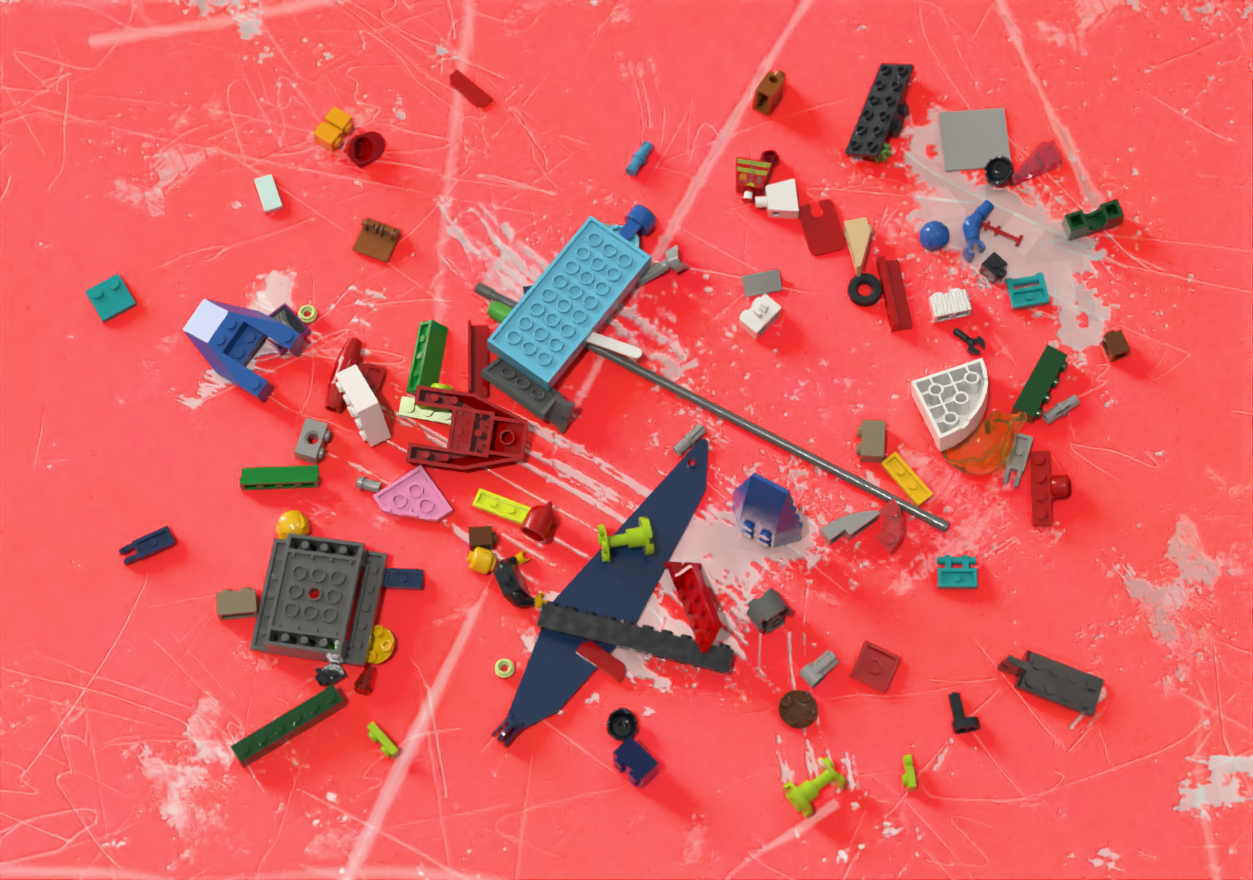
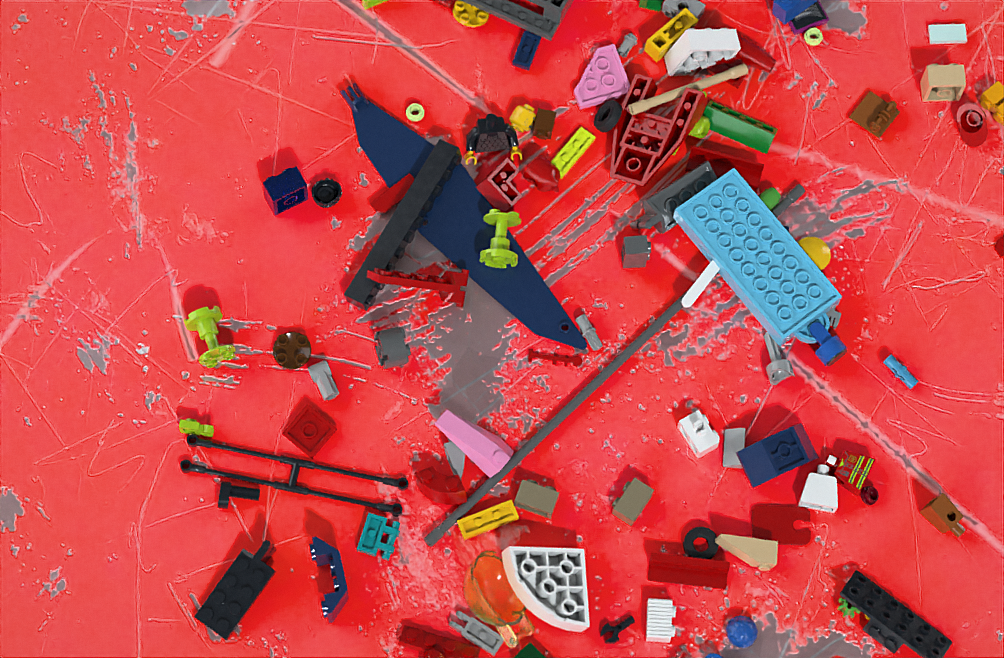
camera: 100 degrees right, 0 degrees up
wedge [732,472,803,548] -> none
none -> black bar [180,434,408,517]
none -> dark blue slope [309,536,349,623]
none -> bright pink wedge [434,410,514,478]
none -> red brick [476,158,522,213]
none -> red piece [528,349,583,367]
none -> black tyre [594,100,622,132]
none -> dark tan piece [612,477,654,527]
none -> dark grey brick [621,235,651,268]
none -> tan piece [629,64,748,115]
none -> yellow slope [644,8,699,63]
none -> dark blue slope [736,423,818,488]
none -> yellow dish [797,237,831,270]
none -> tan brick [920,63,966,102]

